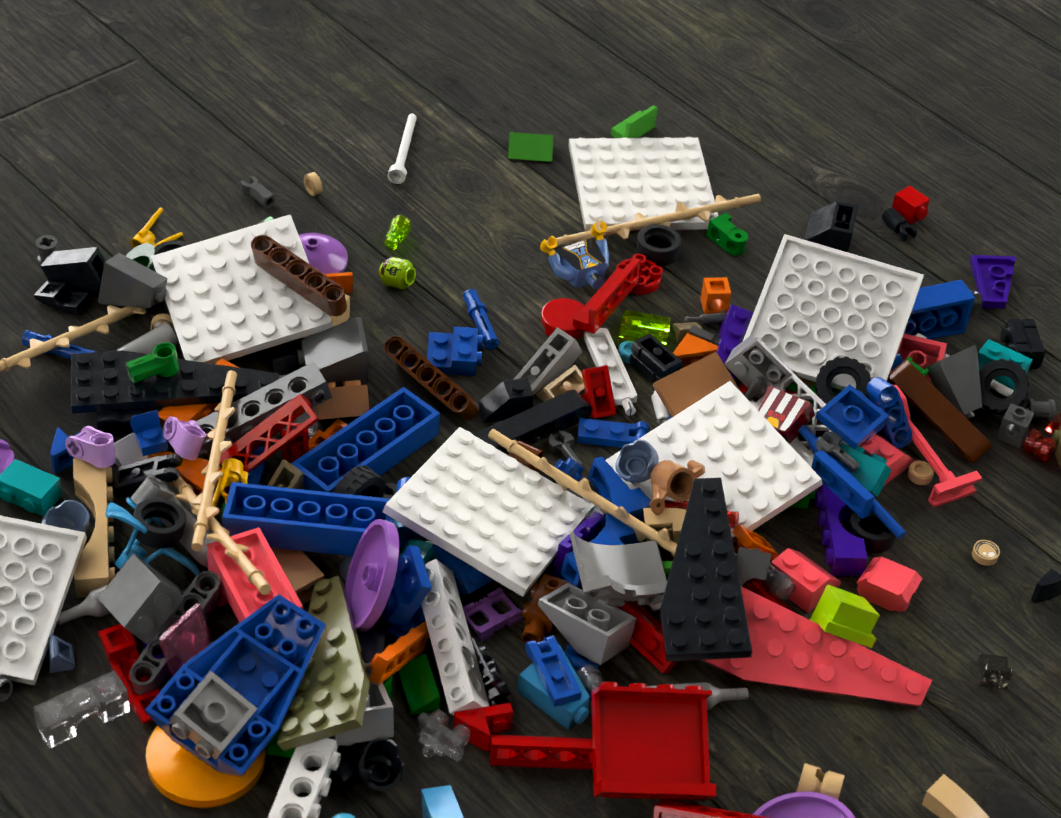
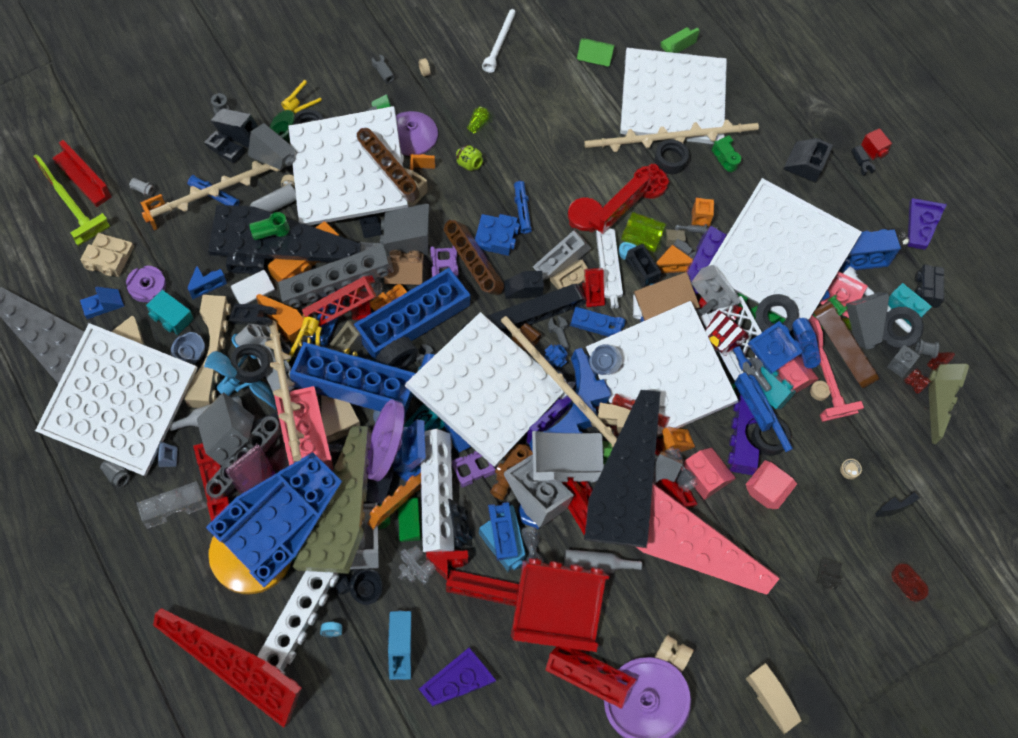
camera: 10 degrees right, 20 degrees up
lavender piece [65,426,116,468] -> none
blue slope [130,410,169,457] -> none
lavender piece [163,416,206,460] -> none
light grey plate [169,671,258,760] -> none
tan plant [191,370,237,551] -> none
torso [540,221,609,289] -> none
medium nougat piece [650,460,705,515] -> none
lime plate [810,584,880,648] -> none
none -> medium lavender piece [430,246,458,278]

